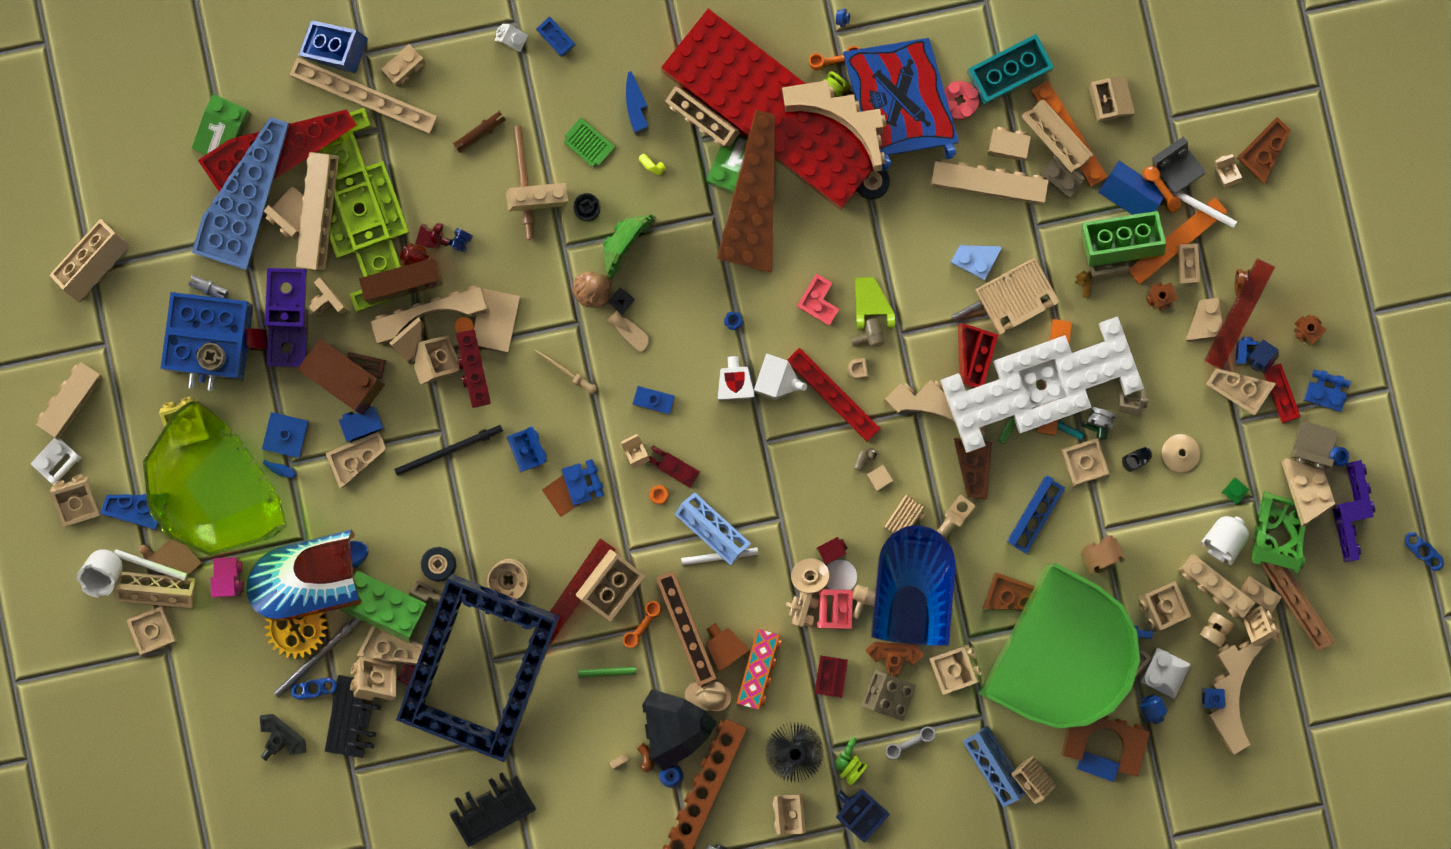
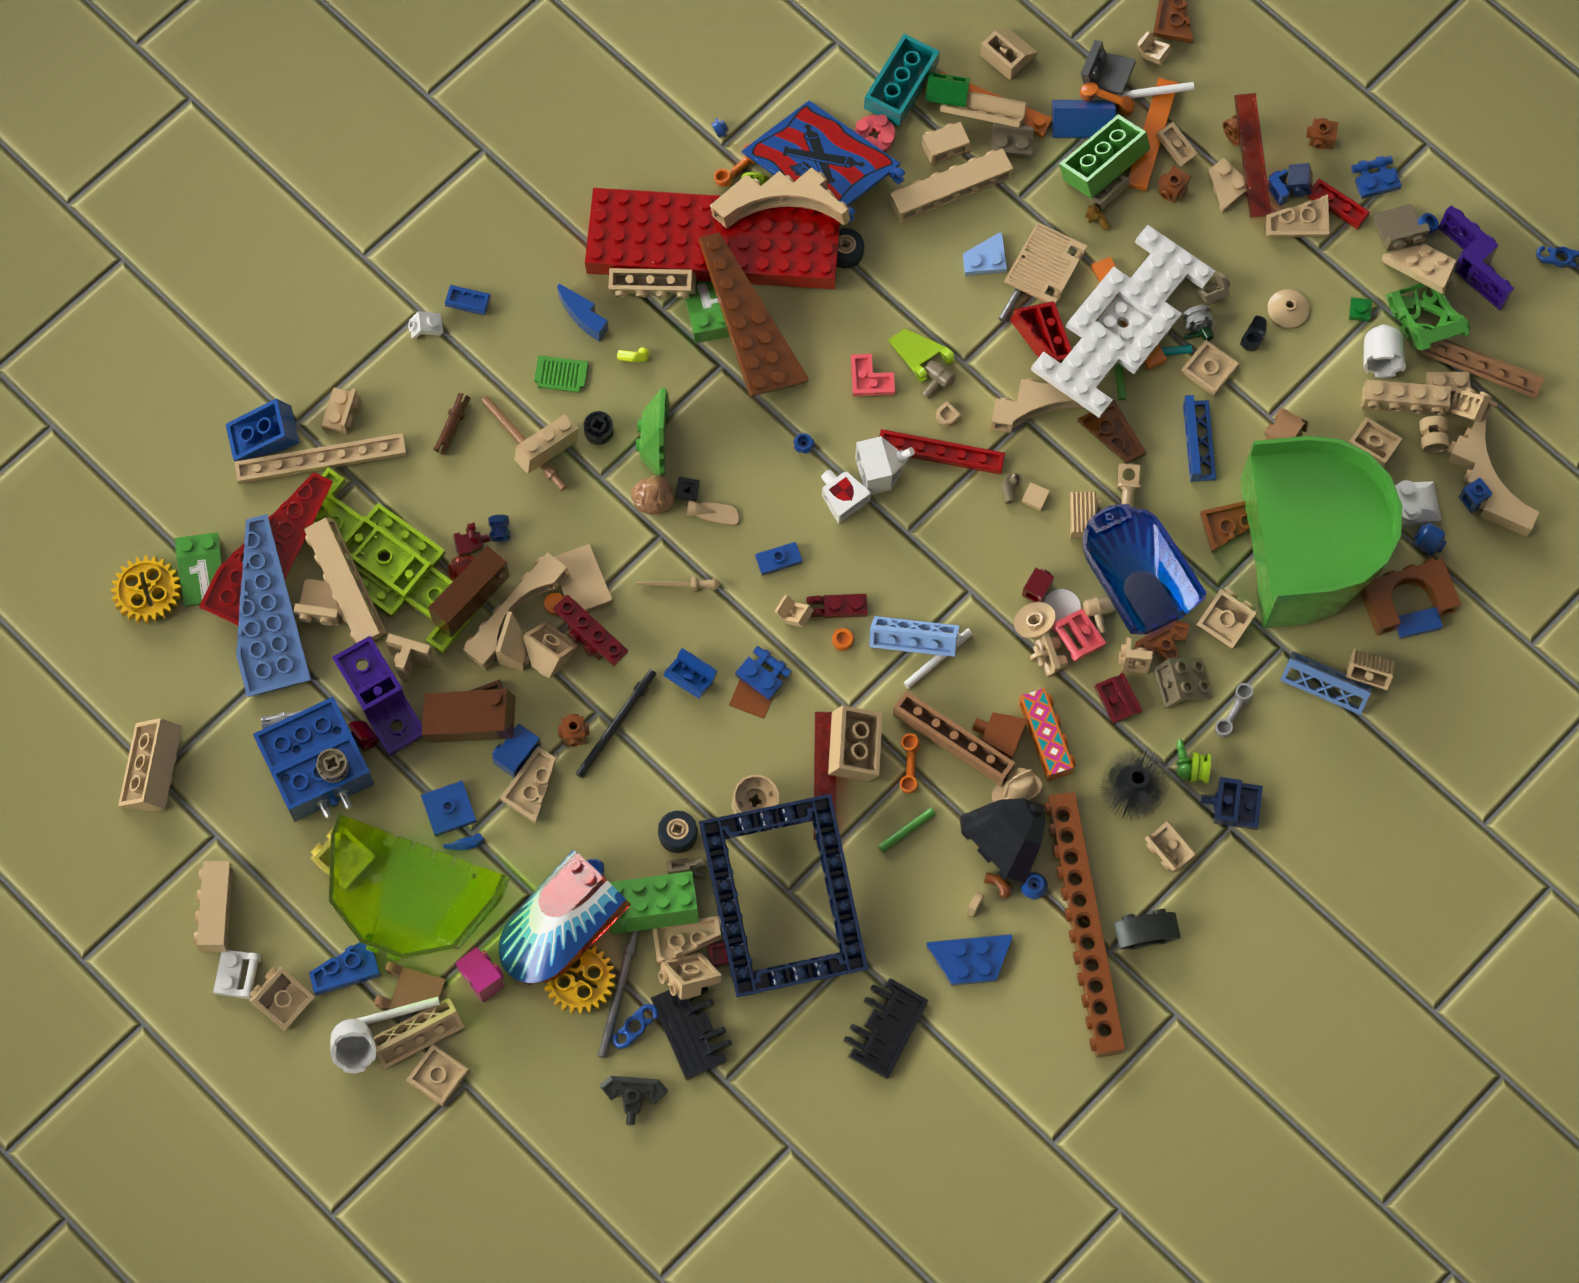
camera: 35 degrees left, 15 degrees down
none -> yellow gear [111,555,182,624]
none -> dark orange brick [558,714,590,747]
none -> green panel [925,72,971,107]
none -> blue wing [926,934,1012,986]
none -> tan bracket [1118,638,1153,674]

